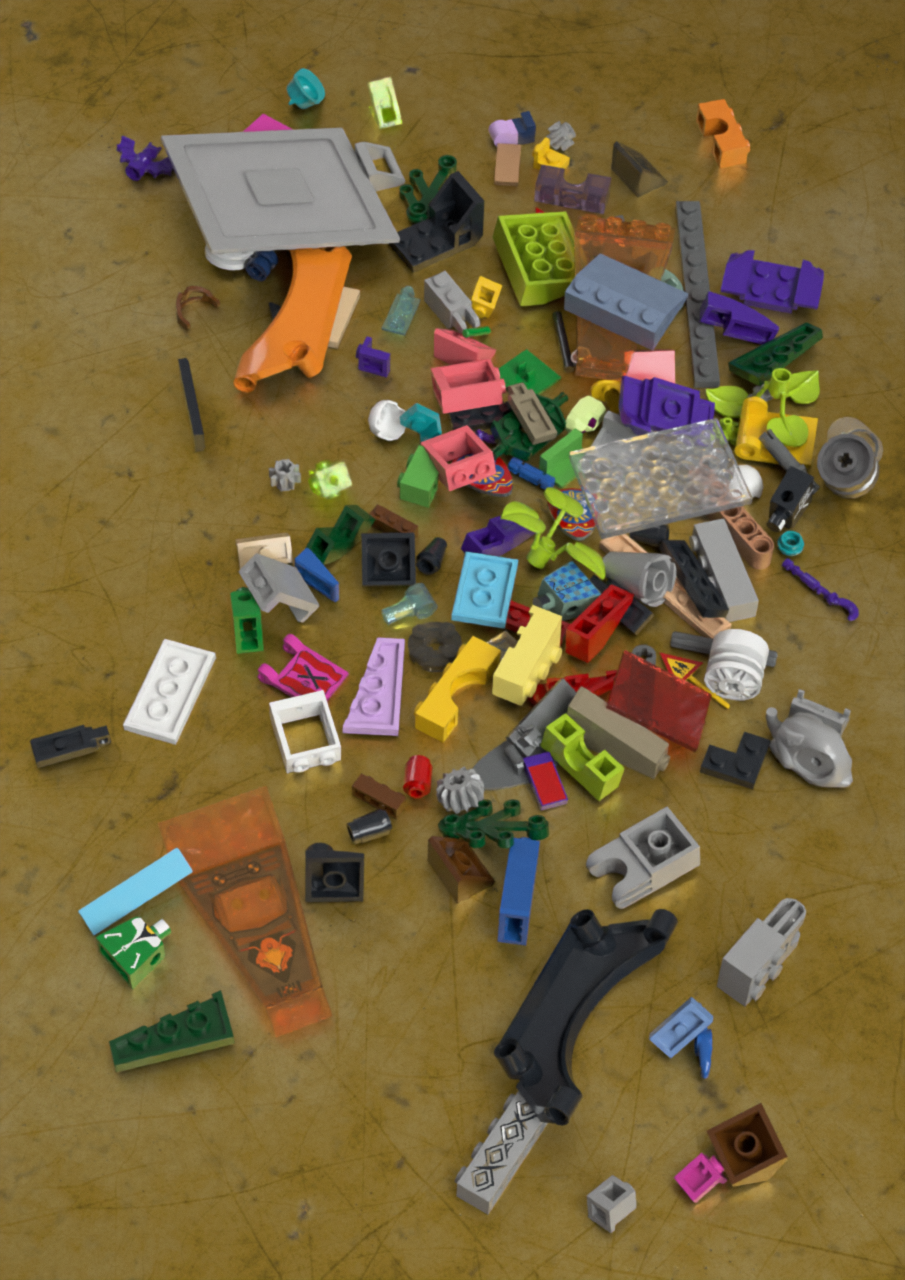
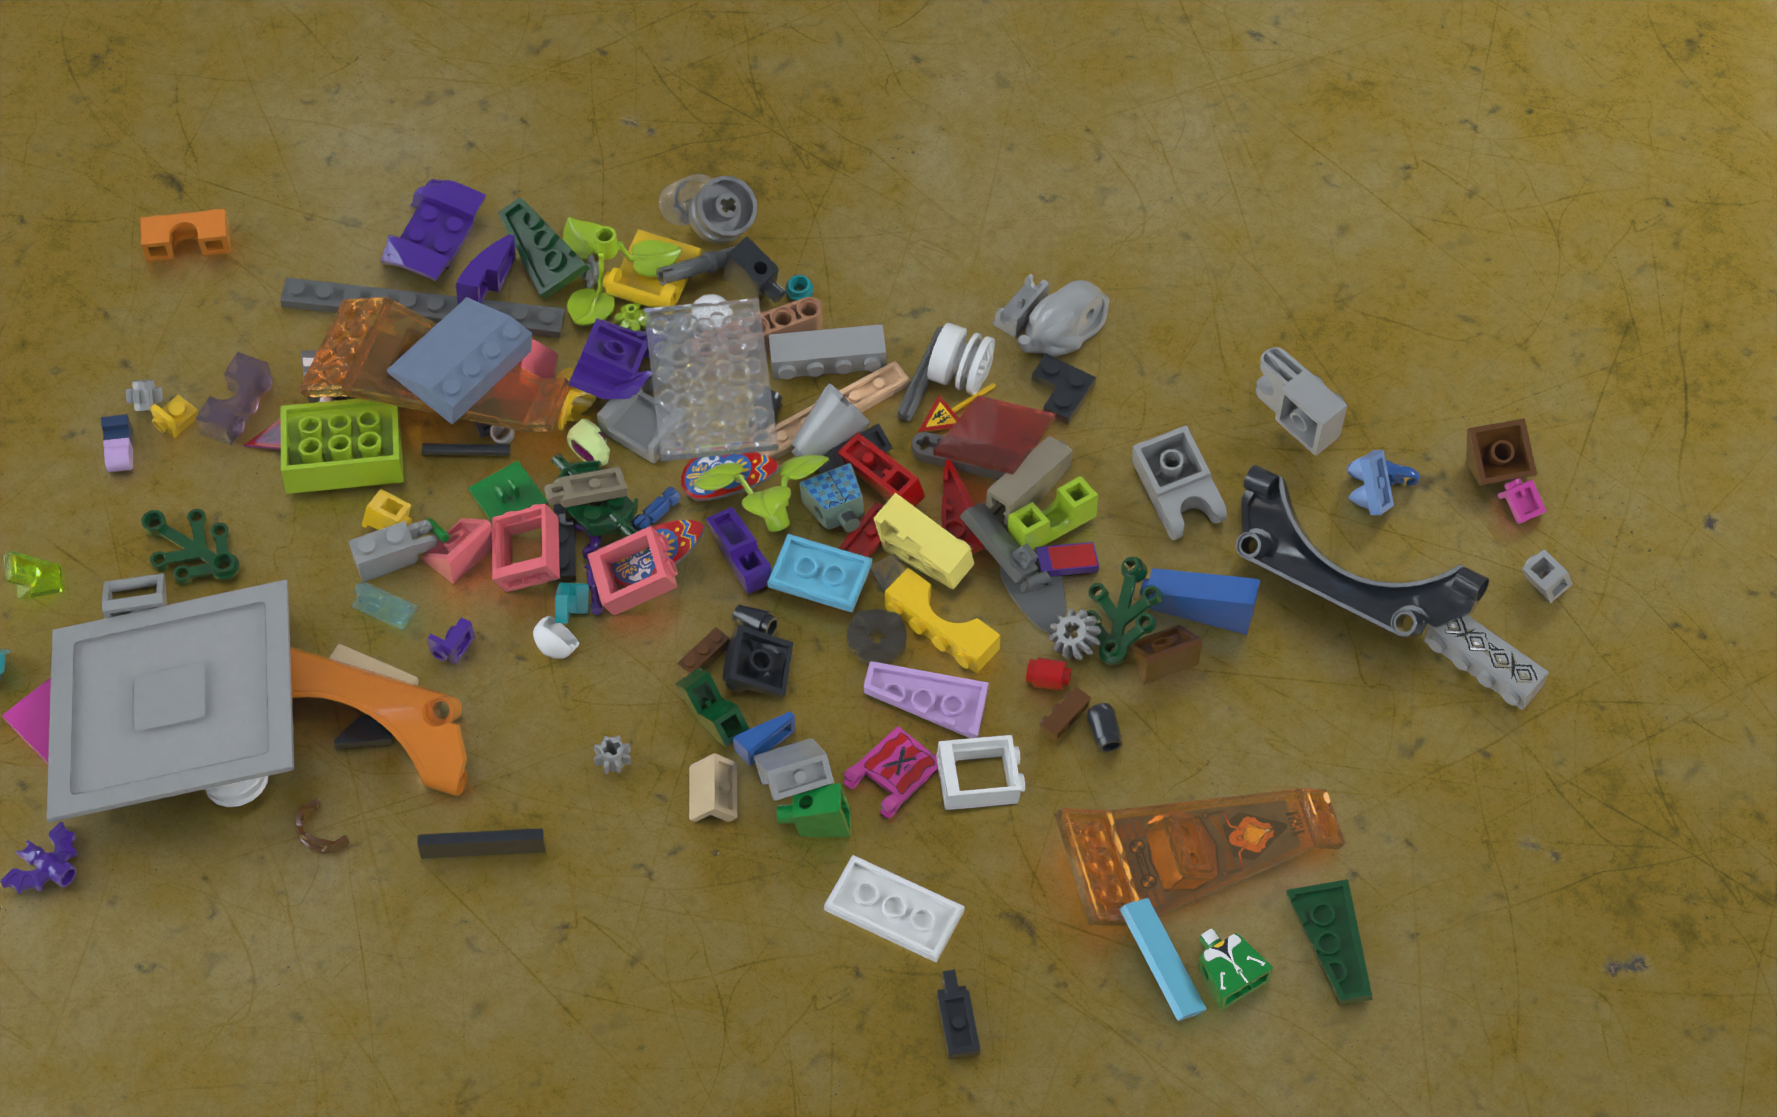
camera: 80 degrees left, 5 degrees up
black slope [305,843,364,902] -> none
clear neon green brick [308,459,353,499] -> none
clear light blue pin [381,583,438,625] -> none
black bracket [389,171,485,273] -> none
bright green slope [397,445,439,508] -> none
medium nougat slope [494,143,521,186] -> none
bright green panel [539,428,585,489] -> none
clear smoke slope [611,141,668,197] -> none
black plate [659,540,730,618] -> none
dark purple piece [782,558,859,621] -> none

